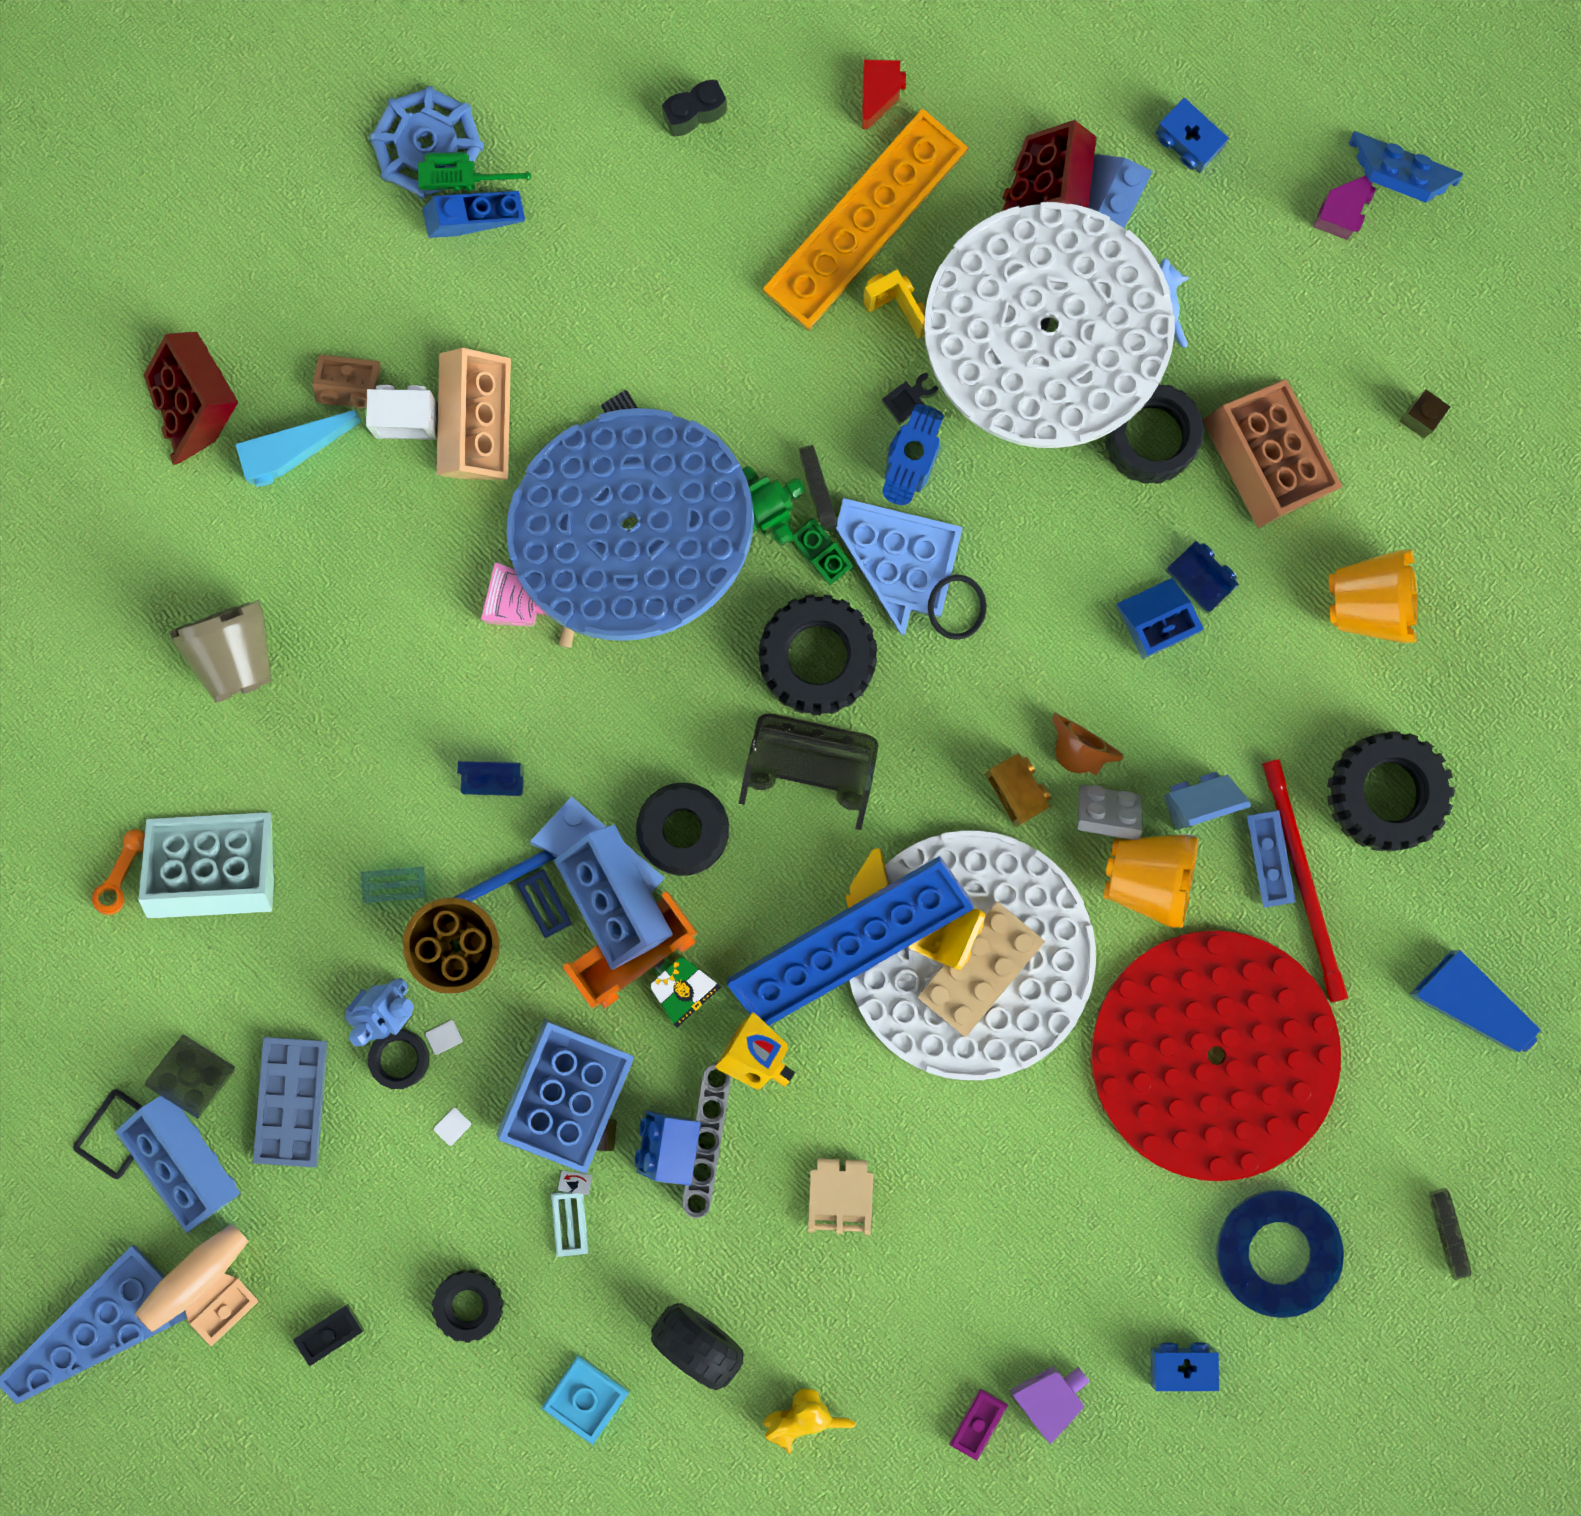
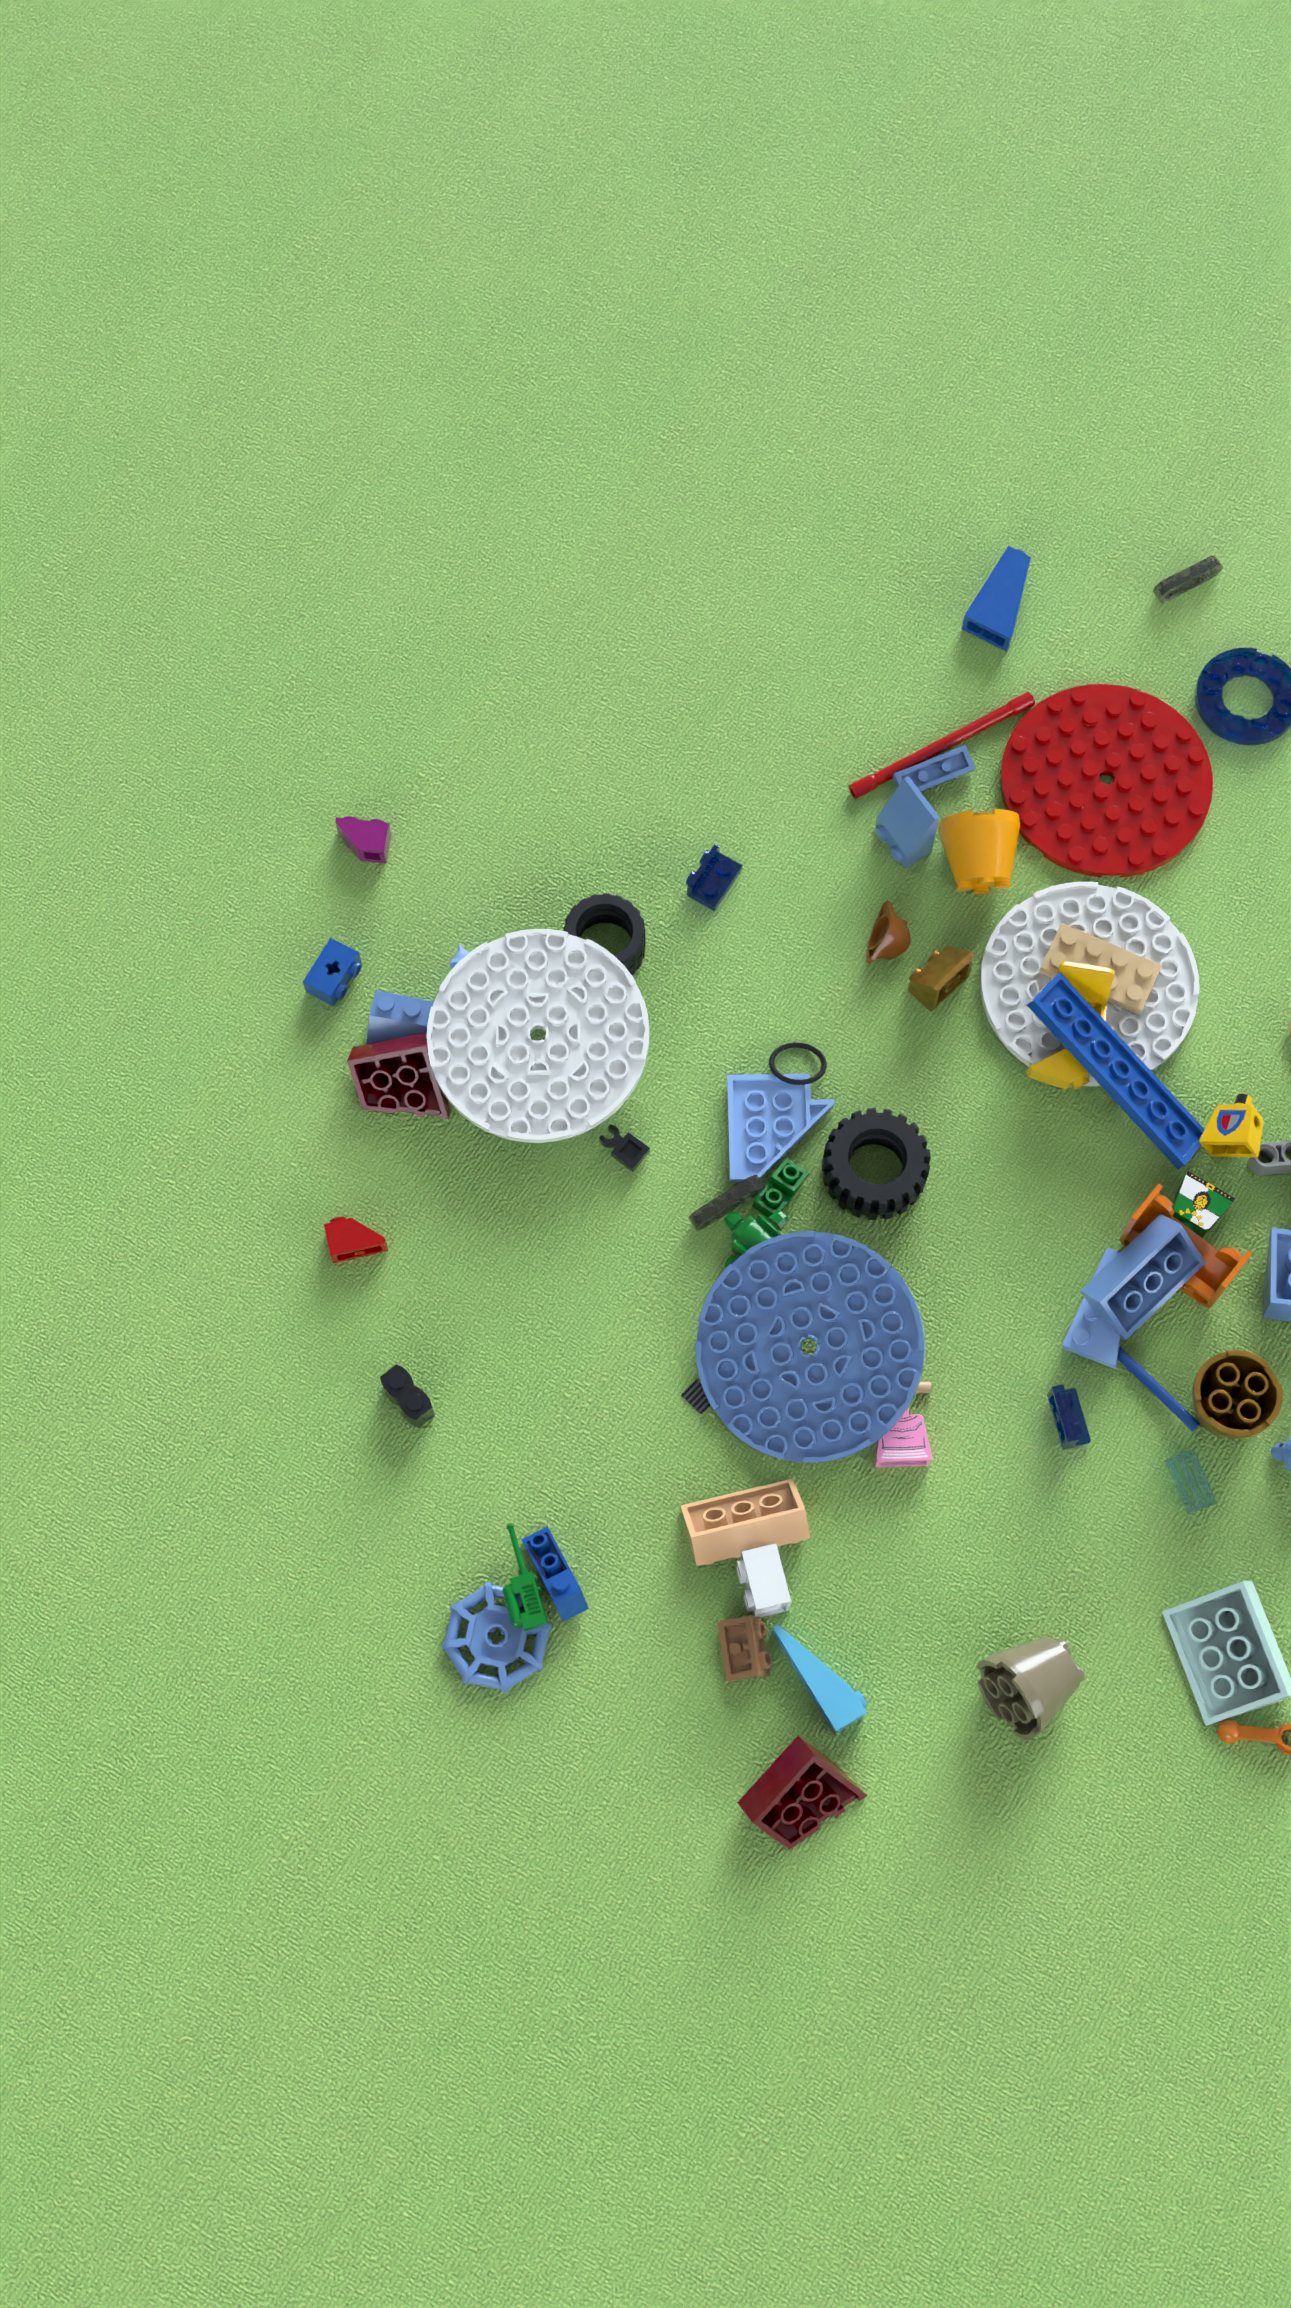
camera: 100 degrees left, 15 degrees down
dark blue tile [516,869,573,939] -> none
black tyre [636,783,729,876] -> none
clear smoke windscreen [738,714,879,830] -> none
light orange plate [763,108,969,331] -> none
yellow bracket [863,269,926,339] -> none
blue piece [882,404,944,505] -> none
light grey plate [1077,784,1142,840] -> none
blue slope [1116,578,1204,660] -> none
nougat slope [1202,379,1343,528] -> none
black tyre [1327,731,1454,851] -> none
light orange cone [1329,549,1418,643] -> none
blue wing [1349,131,1463,203] -> none
dark brown brick [1399,389,1451,438] -> none

